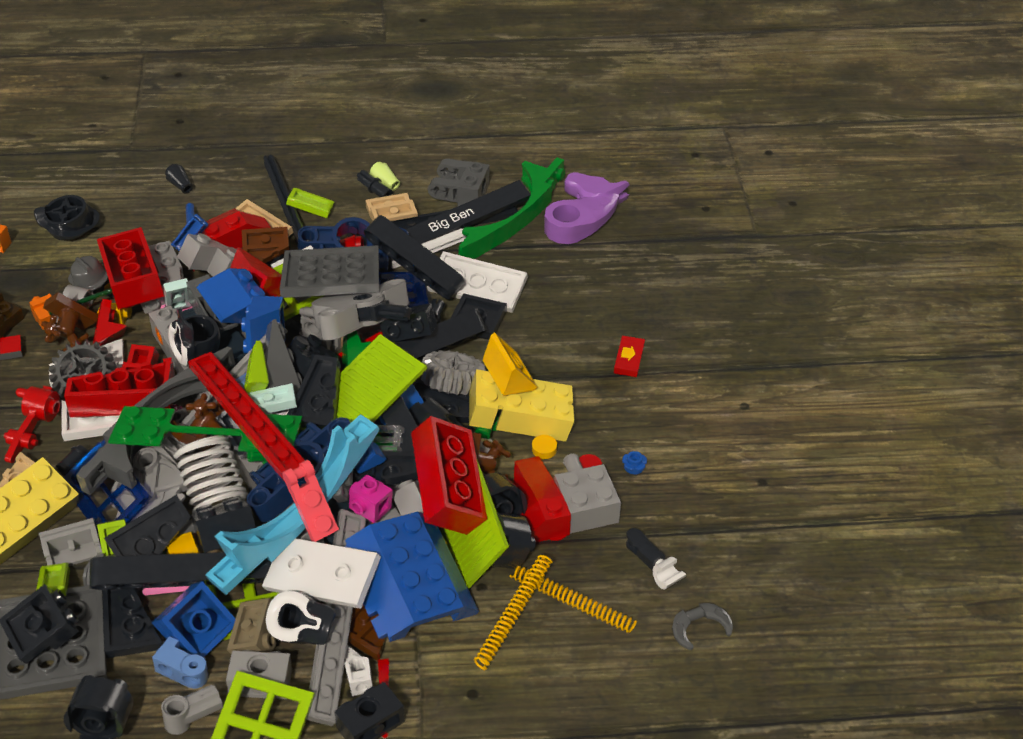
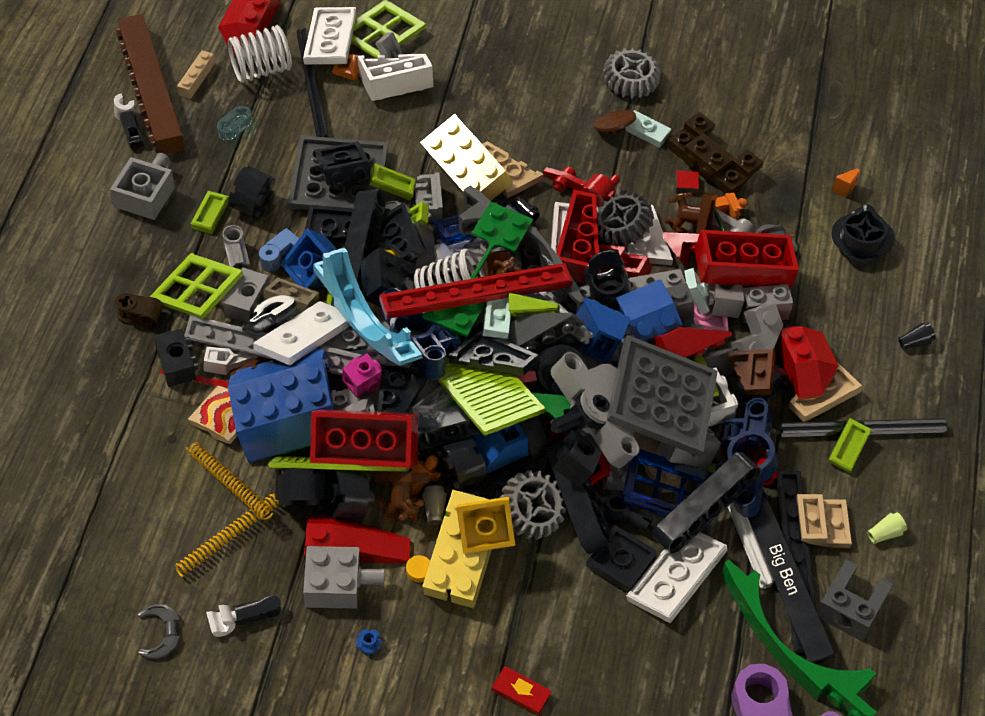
camera: 105 degrees right, 10 degrees up
blue piece [171,203,209,251] -> none
coral plate [282,460,339,542] -> none
blue slope [354,441,387,473] -> none
black axle [357,170,393,197] -> none
red piece [579,454,602,468] -> none
none -> slope [188,385,237,444]

